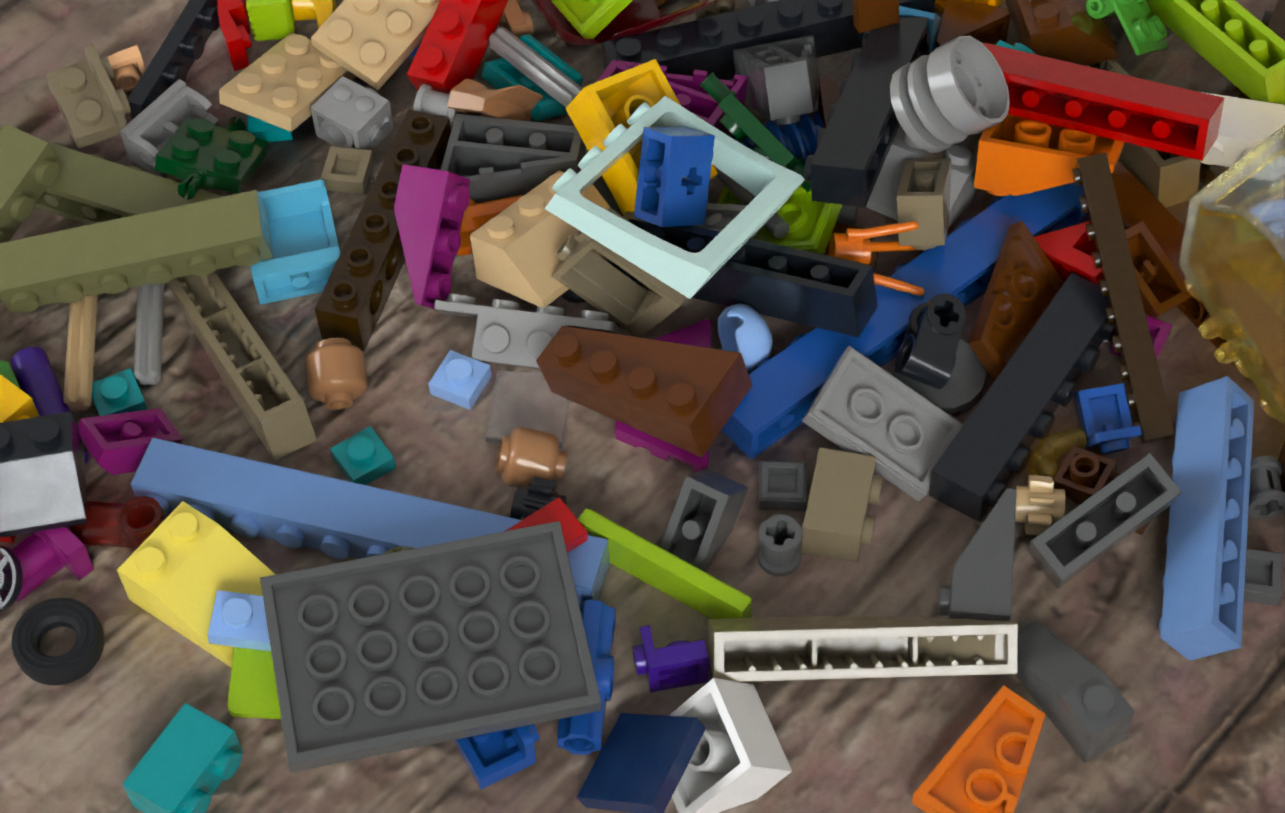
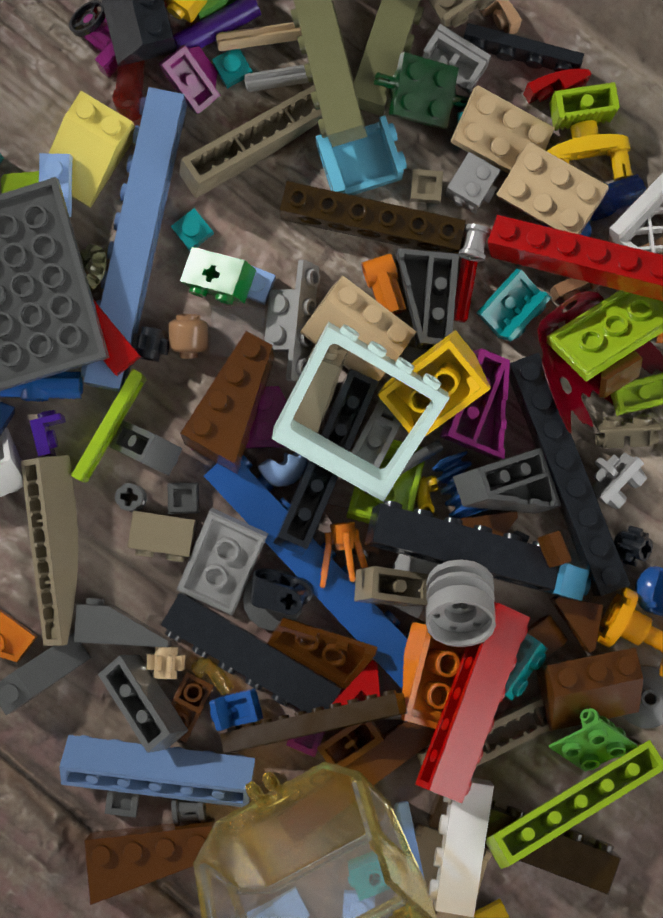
camera: 85 degrees right, 30 degrees up
black tyre [12,598,104,686] -> none
medium nougat head [305,338,368,410] -> none
magenta slope [394,164,470,309] -> none
medium nougat slope [447,79,543,121] -> none
light grey axle [489,27,583,107] -> none
blue brick [634,126,715,227] -> none
dark green plate [700,73,811,193] -> none
none -> brick [180,247,256,305]

